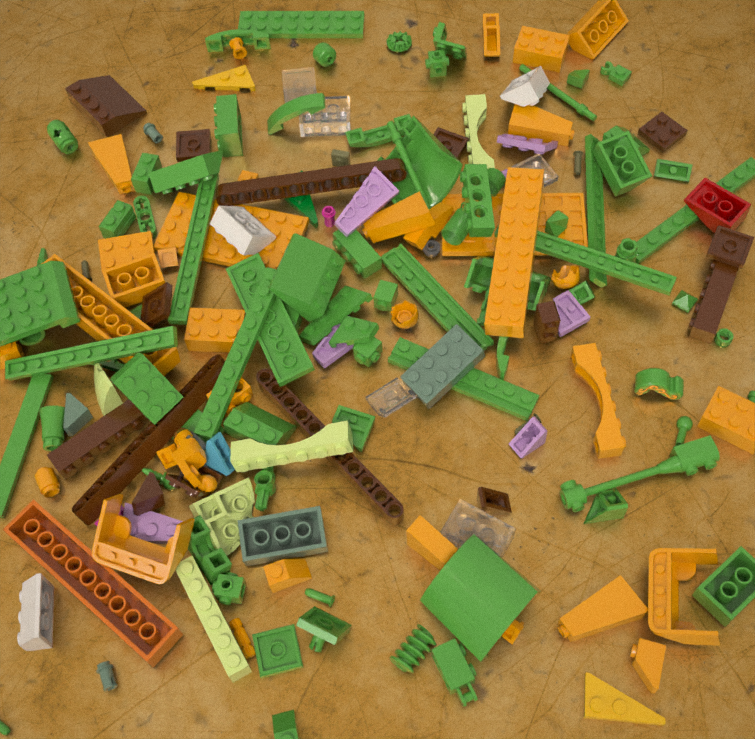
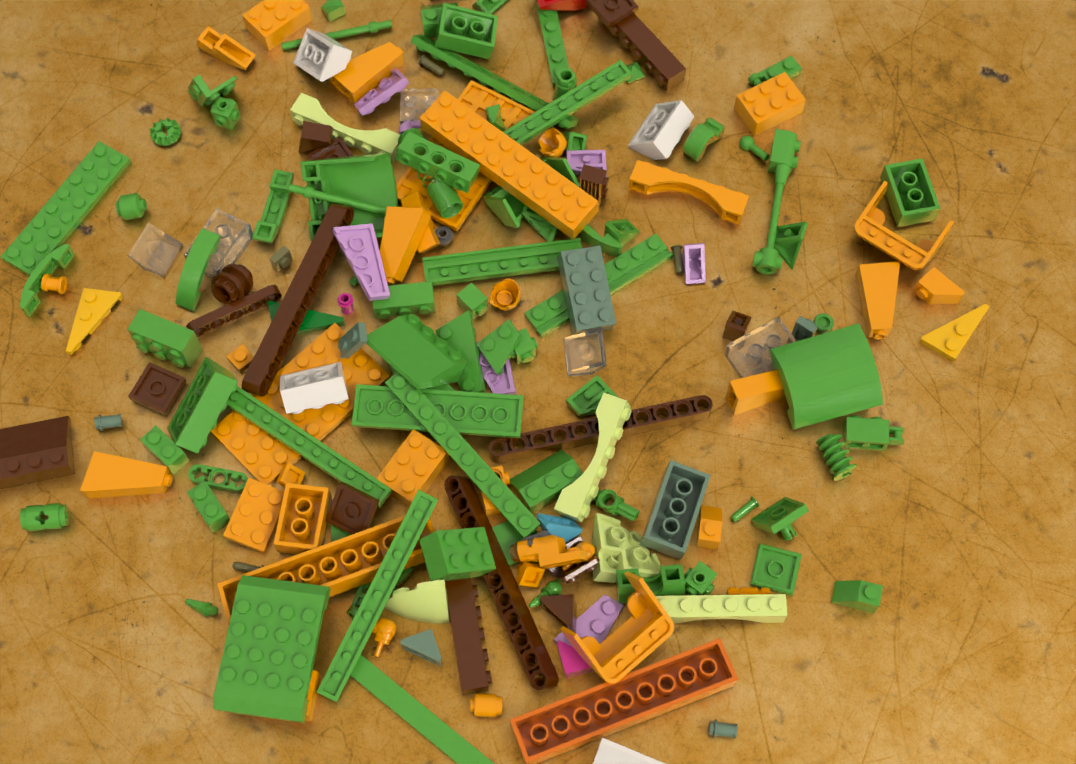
camera: 65 degrees left, 5 degrees up
bright green plant [39,406,65,451] -> none
bright green axle [714,328,734,347] -> none
none -> reddish brown beam [186,285,281,337]
none -> reddish brown piece [211,264,254,304]
none -> reddish brown slope [298,121,333,153]
none -> sand green plate [338,322,368,359]
none -> light orange piece [372,618,397,657]
none -> bright green slope [604,219,640,247]
none -> white slope [628,100,695,160]
none -> sand green plate [790,316,818,342]
none -> bright green tile [813,313,834,334]

